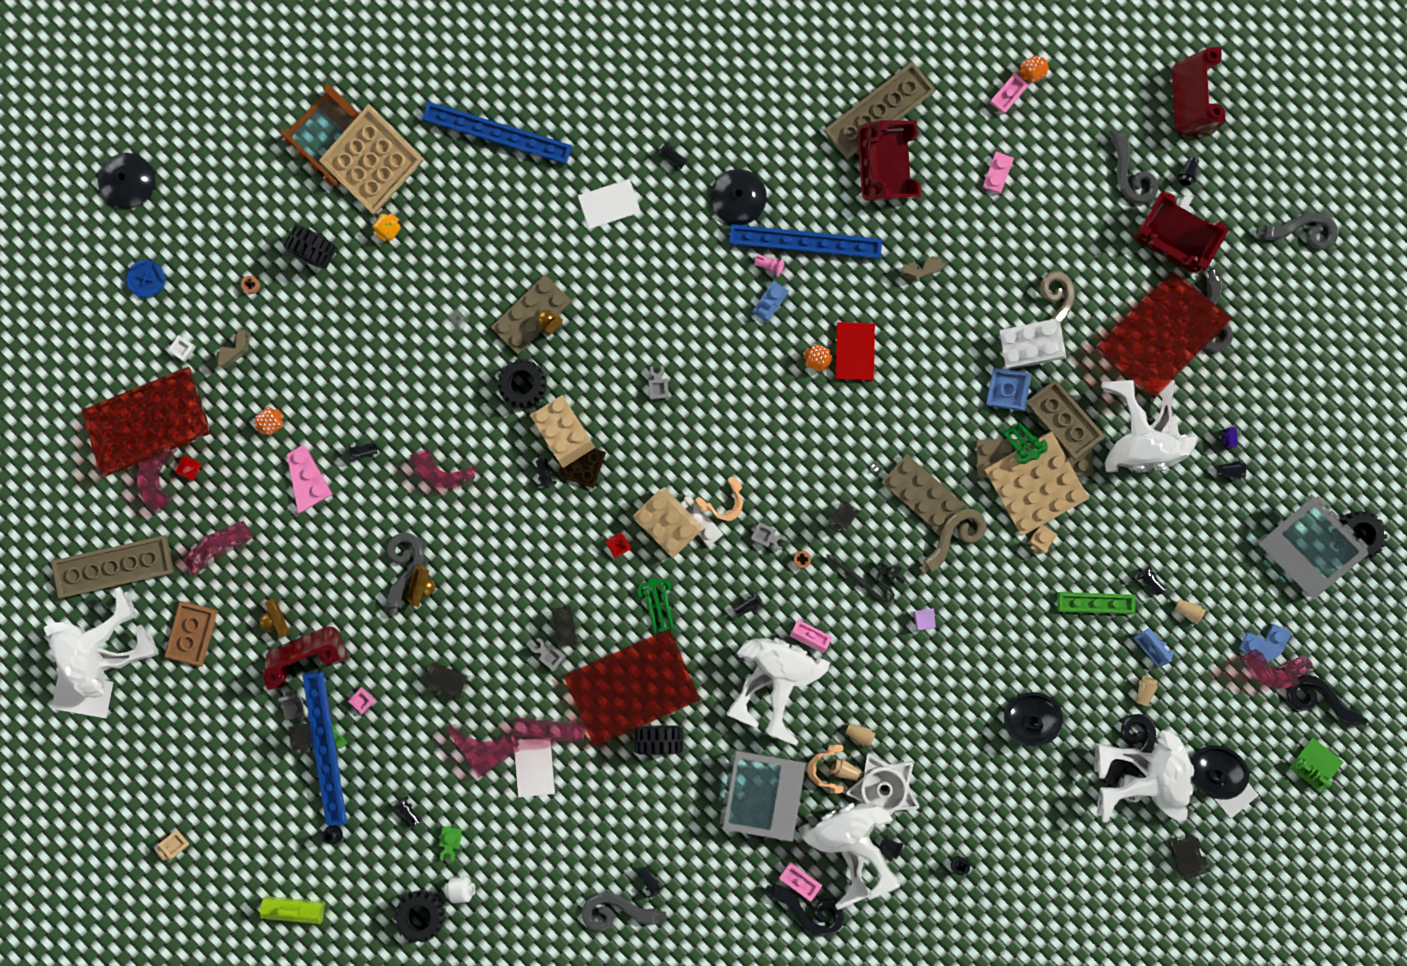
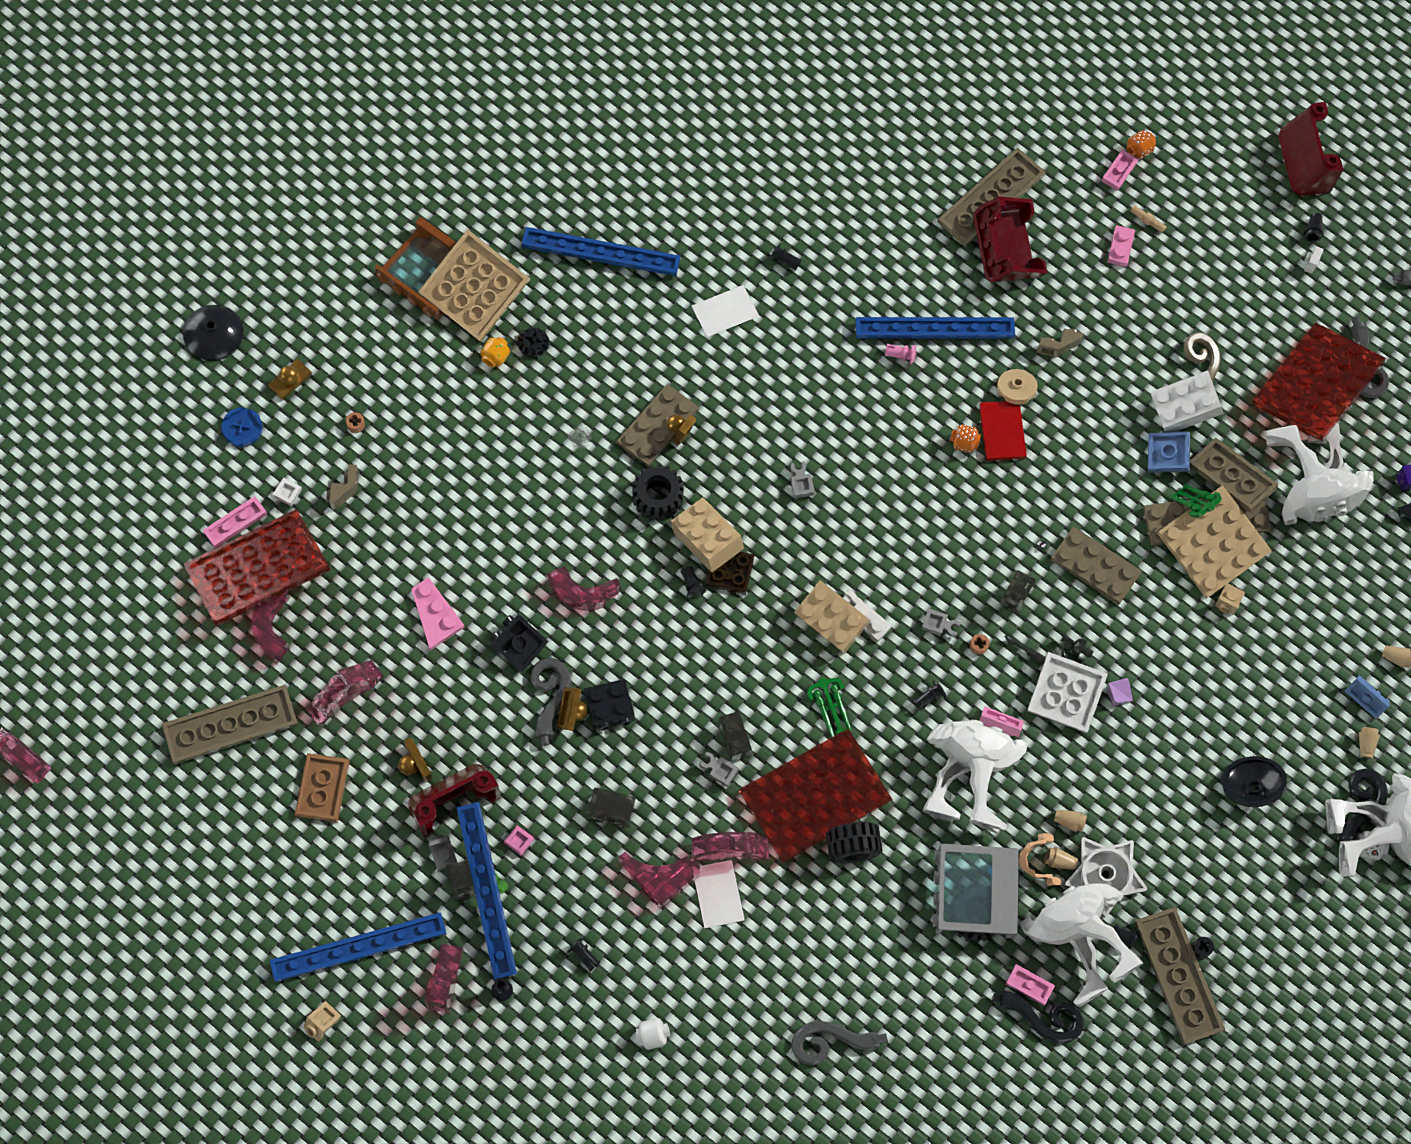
camera: 10 degrees left, 15 degrees down
white animal [44,587,159,698] -> none
white sticker [51,675,114,718] -> none
red tile [175,455,202,481] -> none
orange head [254,407,284,436] -> none
lime piece [260,896,325,924] -> none
black tyre [283,225,337,269] -> none
black pin [347,442,378,462] -> none
black tyre [394,890,446,943] -> none
bright green plate [439,826,463,862] -> none
red tile [605,532,632,559] -> none
black pin [637,866,665,898] -> none
light nougat helmet [695,477,743,521] -> none
black dish [710,169,767,225] -> none
medium blue plate [752,281,789,323] -> none
dark tan plant [919,509,986,574] -> none
bright green tile [1057,592,1136,614] -> none
dark grey plant [1109,128,1158,204] -> none
dark red windscreen [1133,191,1230,274] -> none
black pin [1136,566,1166,596] -> none
none -> bright pink plate [203,496,267,549]
none -> pearl gold tile [268,359,312,401]
none -> blue plate [270,912,447,982]
none -> clear pink arch [424,944,464,1014]
none -> black plate [488,614,549,673]
none -> black gear [517,327,549,357]
none -> black plate [584,679,635,731]
none -> tan plate [997,369,1038,405]
none -> white plate [1027,652,1108,733]
none -> tan bar [1130,205,1167,233]
none -> dark tan plate [1134,907,1225,1045]

